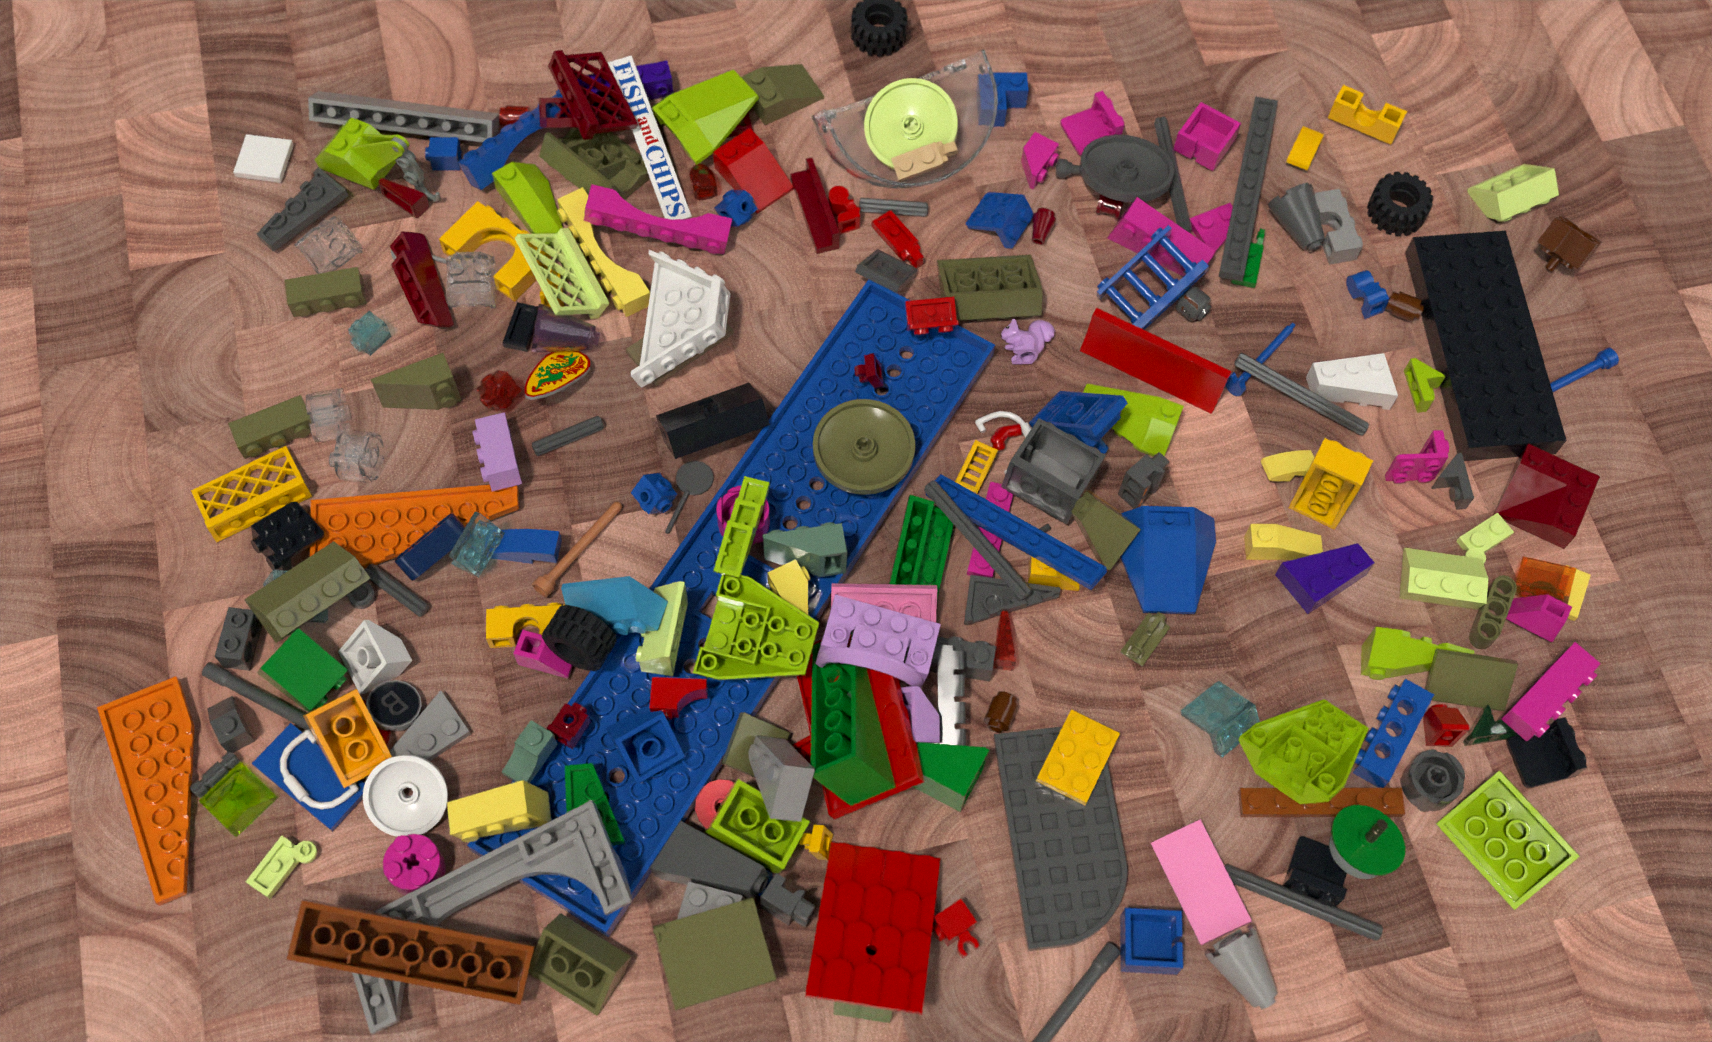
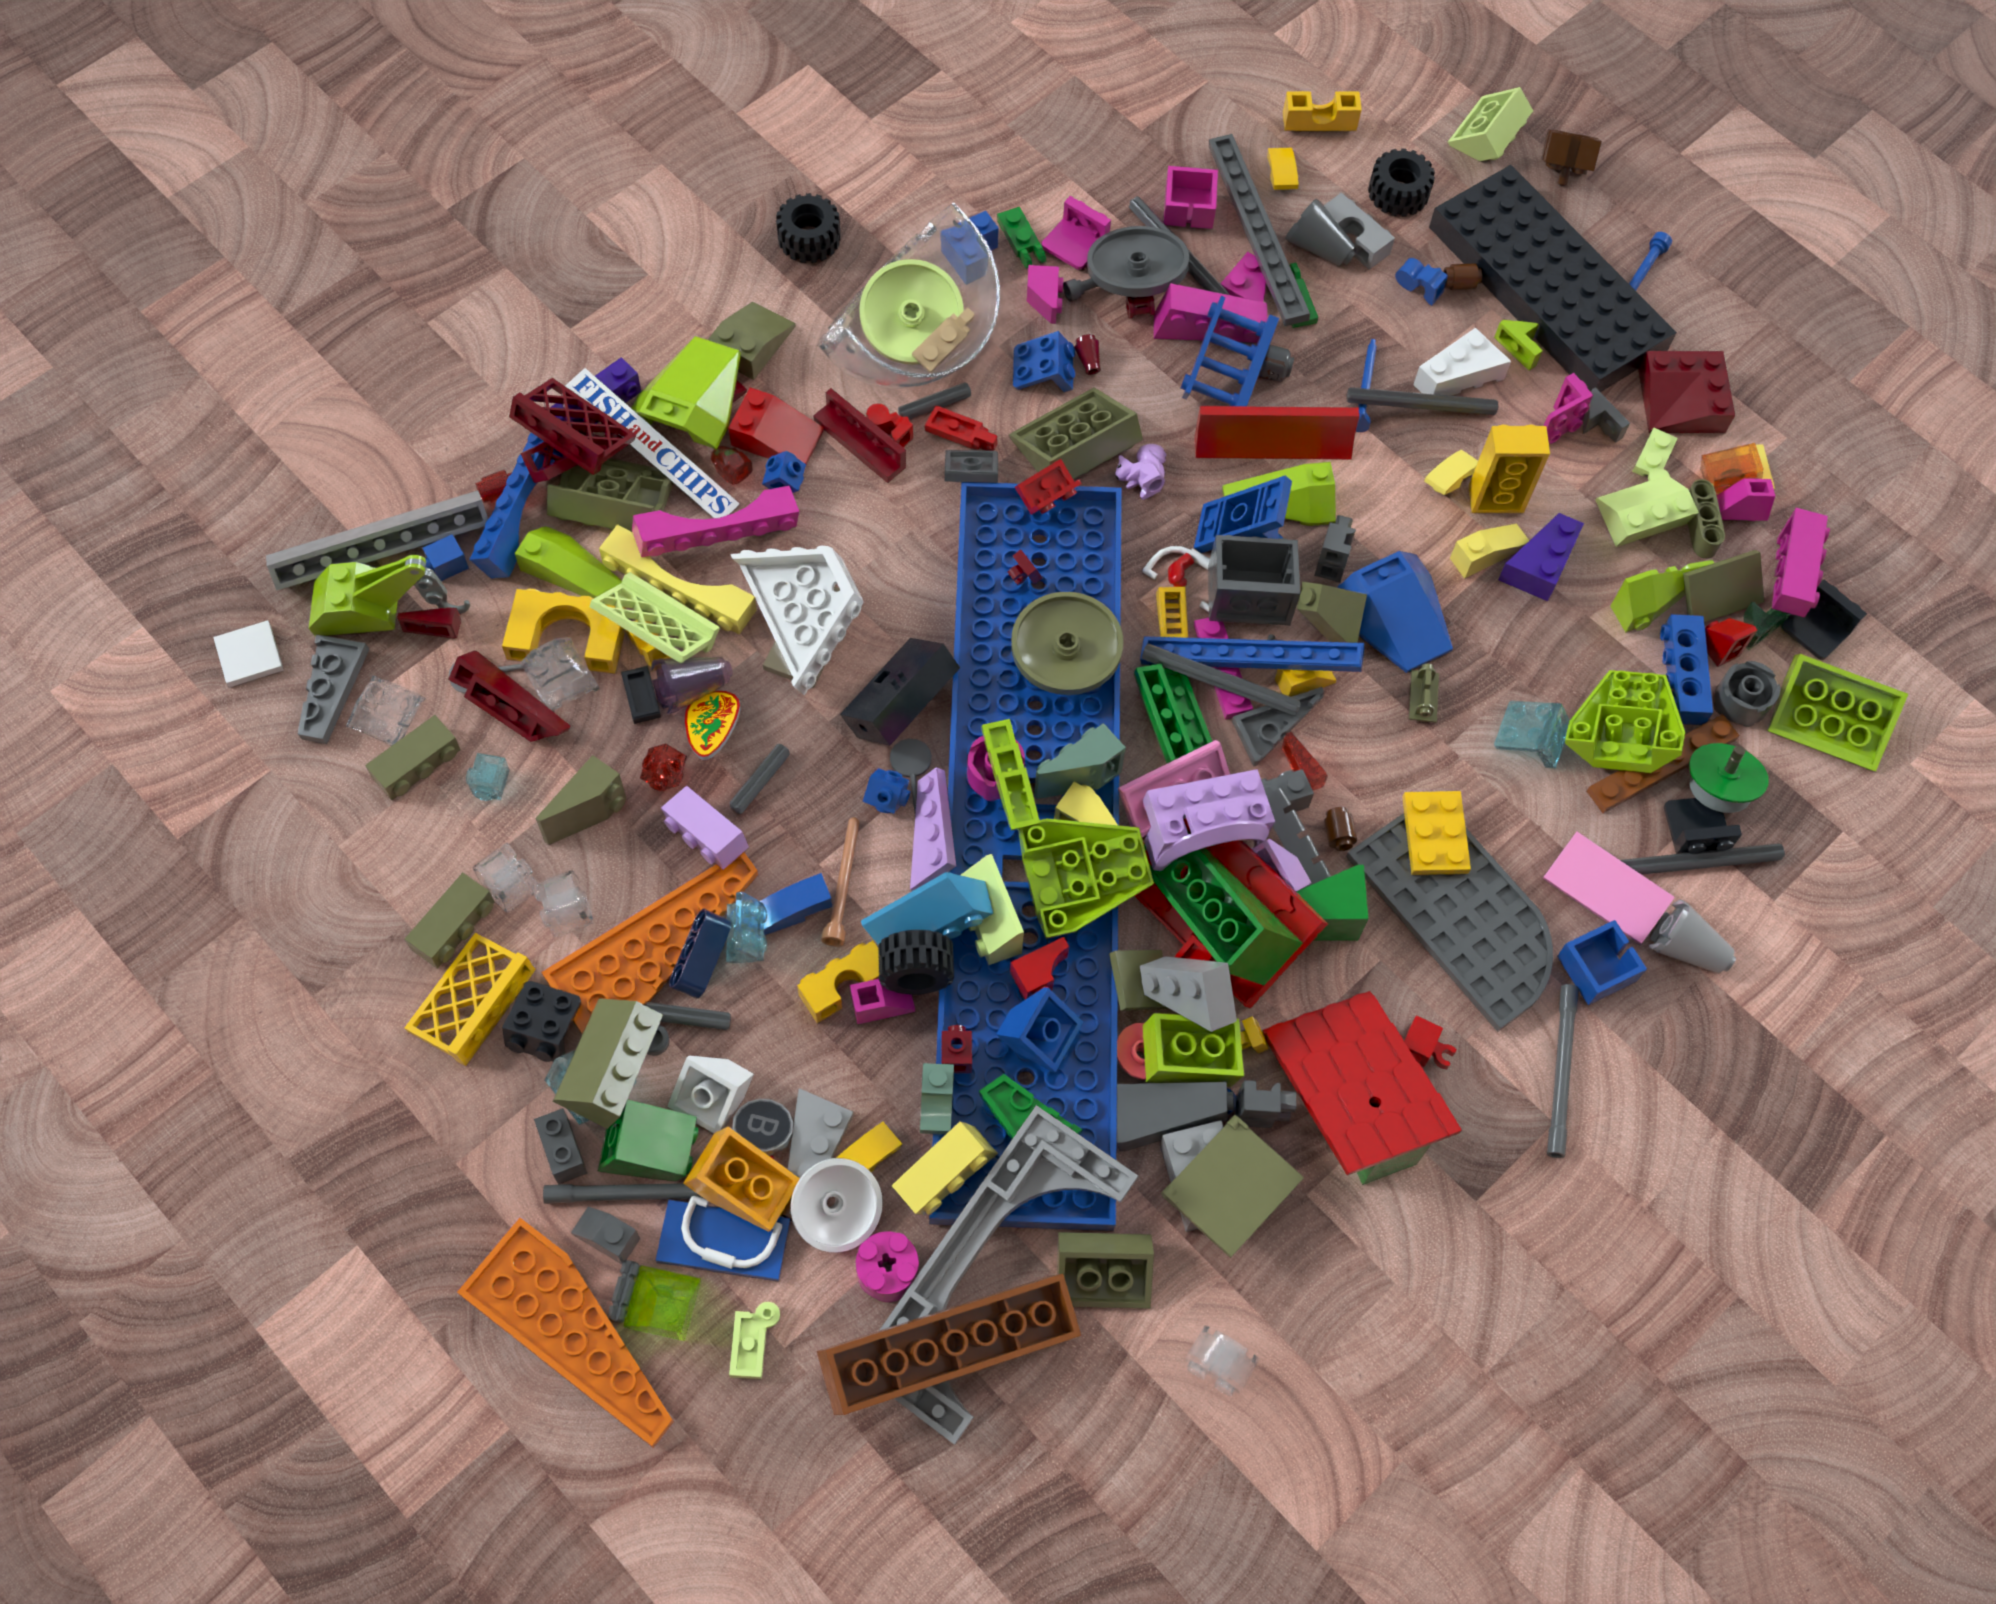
camera: 30 degrees left, 0 degrees up
none -> yellow slope [836,1122,902,1172]
none -> lavender wing [910,767,956,891]
none -> green hinge [997,206,1046,268]

